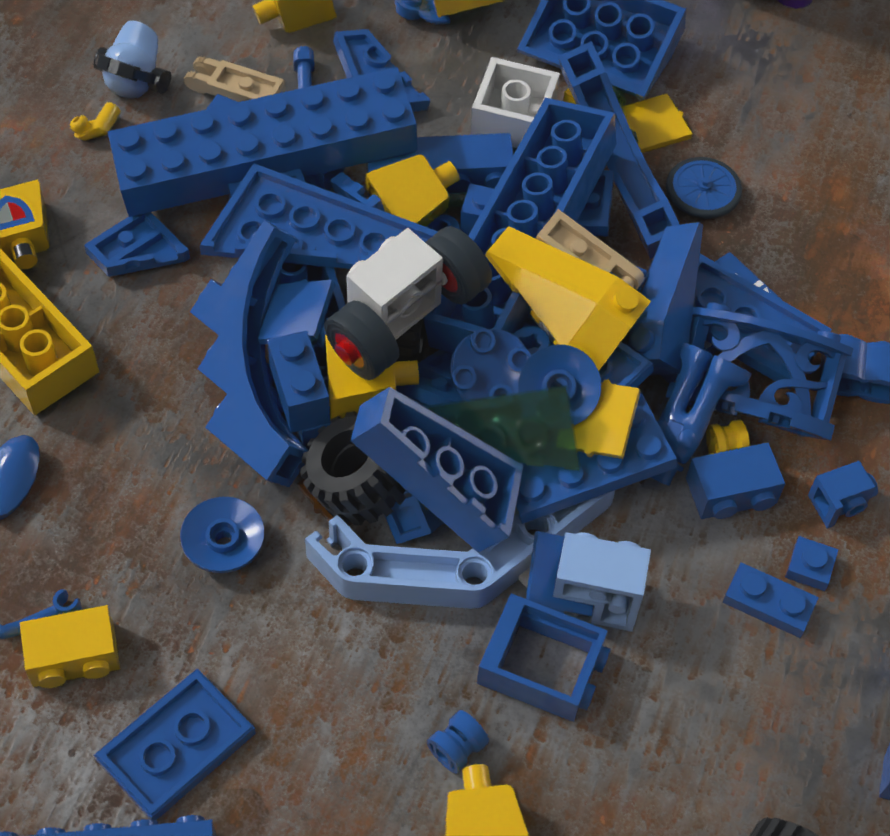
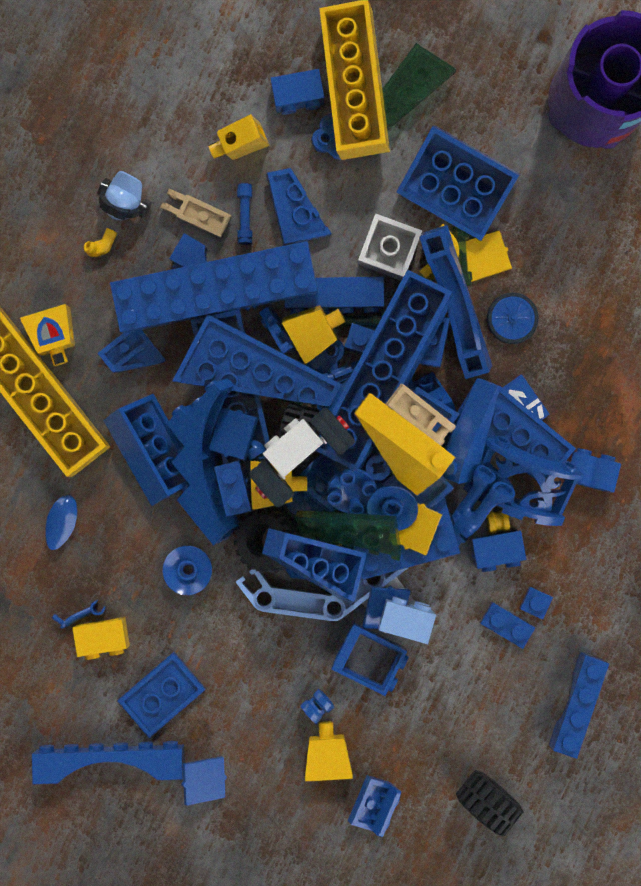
camera: 10 degrees right, 30 degrees up
blue brick [808,461,878,529] -> none
none -> blue slope [103,394,188,506]

